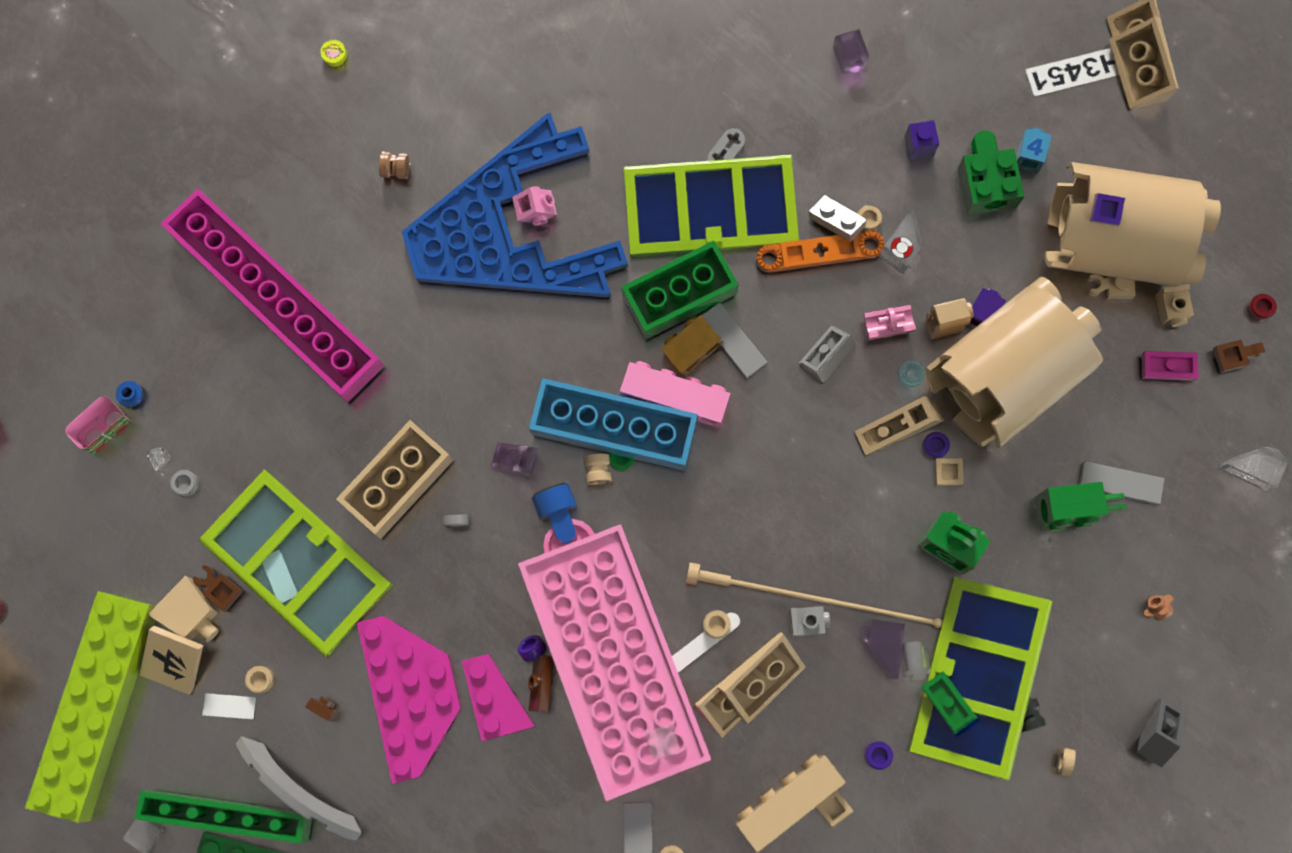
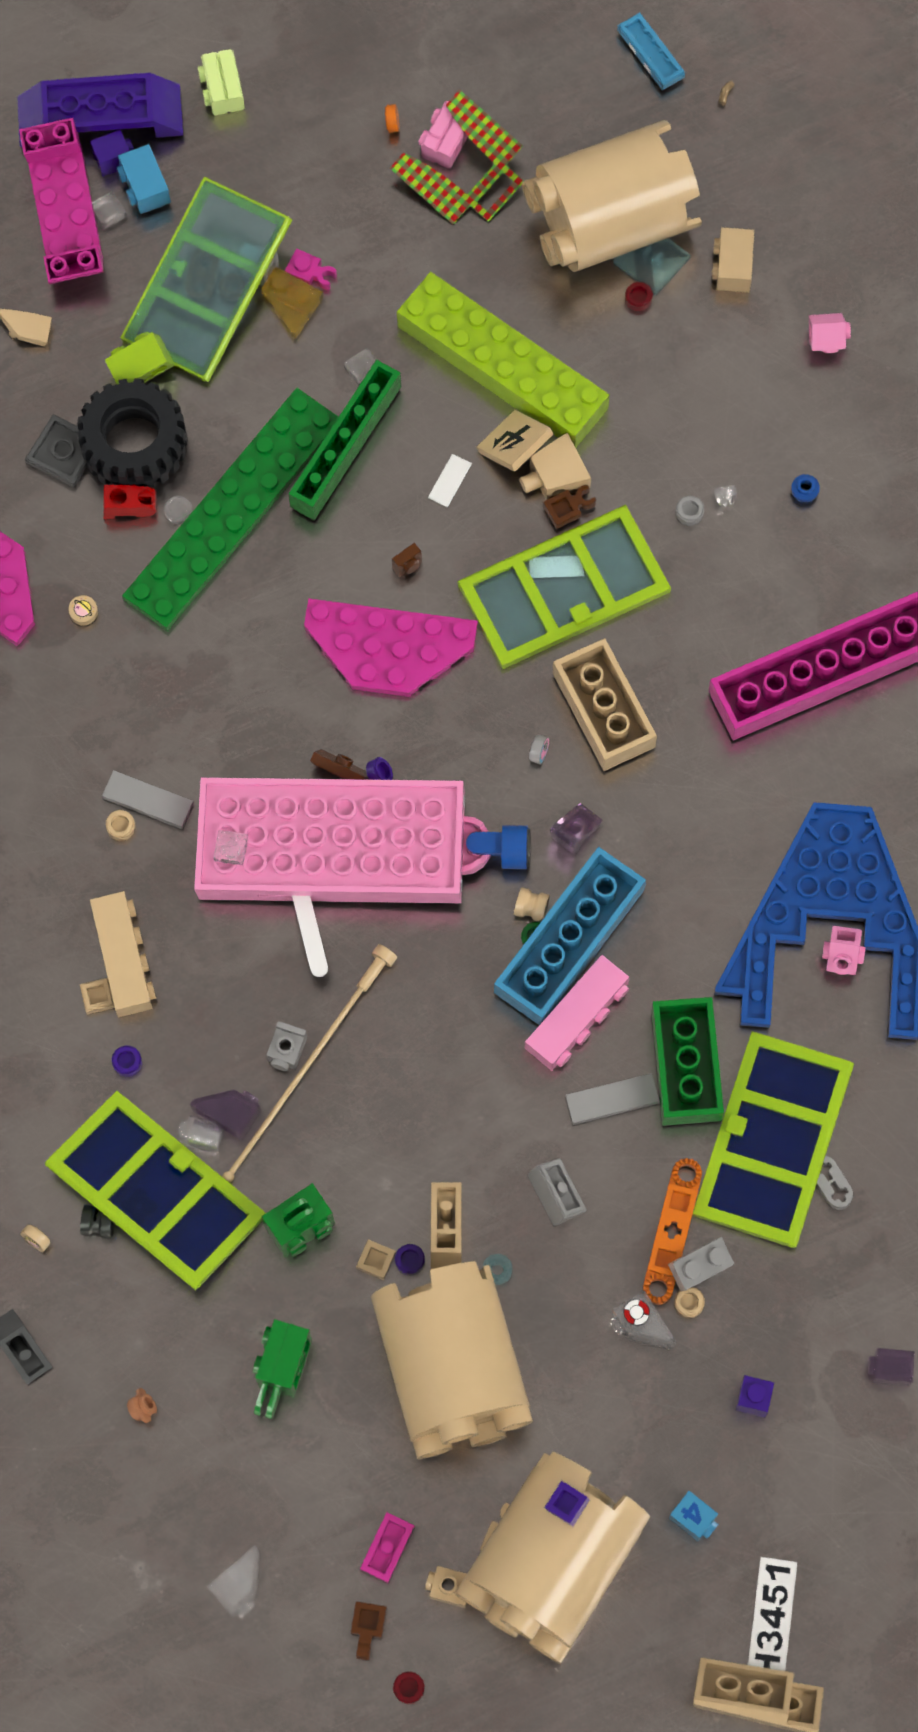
camera: 110 degrees right, 5 degrees down
bright pink piece [66,396,131,455] -> none
light grey tile [236,736,361,841] -> none
tan tile [245,666,274,694] -> none
dark pink wing [462,654,536,742] -> none
pearl gold brick [661,315,724,376] -> none
tan slope [693,632,806,738] -> none
tan tile [703,610,731,638] -> none
bright pink hips [863,305,916,340] -> none
green plate [921,671,978,734] -> none
tan brick [926,298,973,339] -> none
green brick [958,130,1024,215] -> none
dark purple brick [969,288,1006,328] -> none
light grey tile [1079,461,1164,505] -> none

